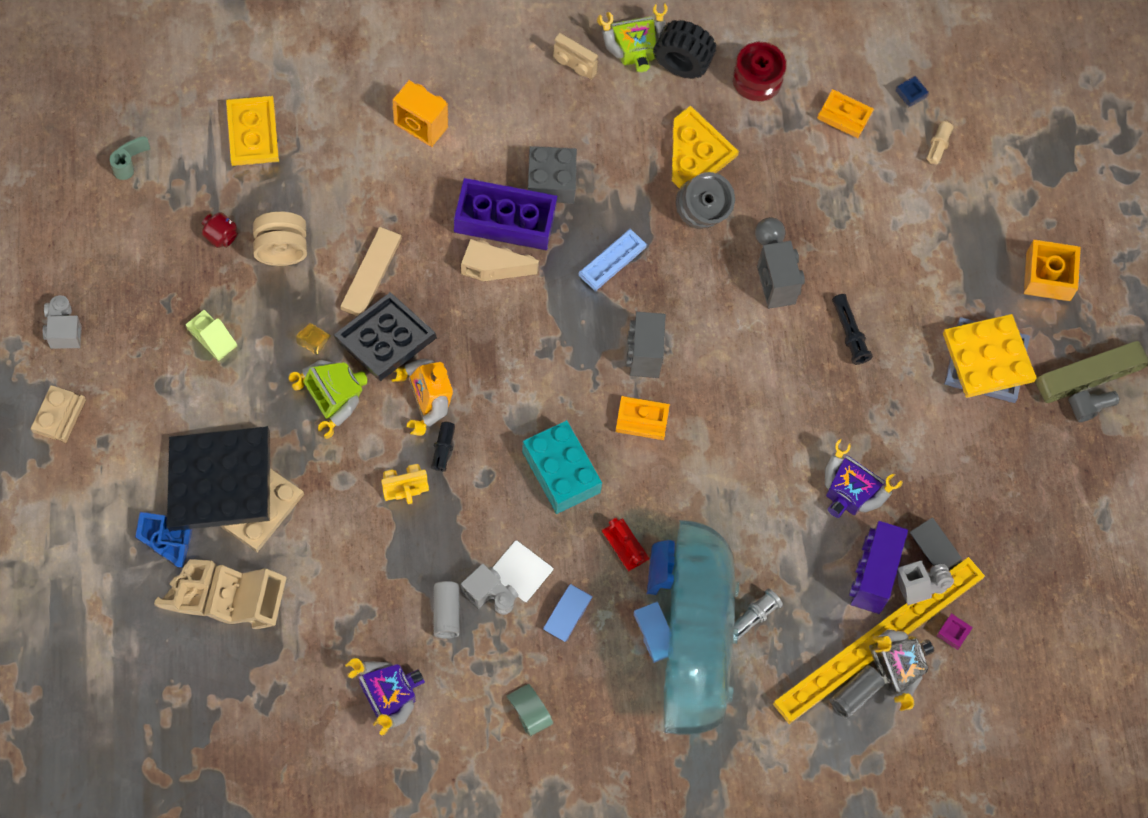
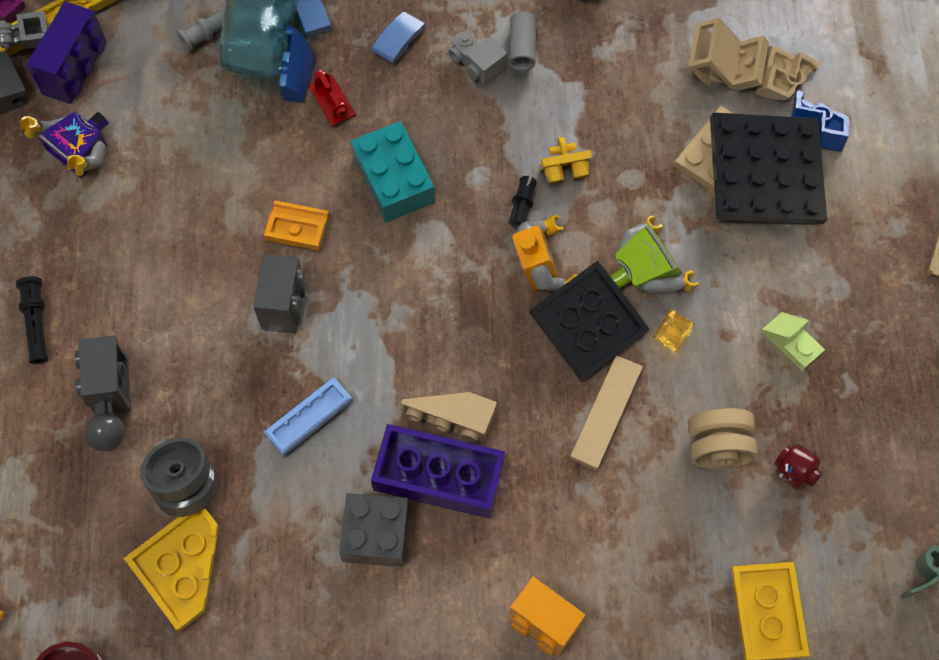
camera: 170 degrees left, 0 degrees up
white sticker [493,541,553,602] -> none

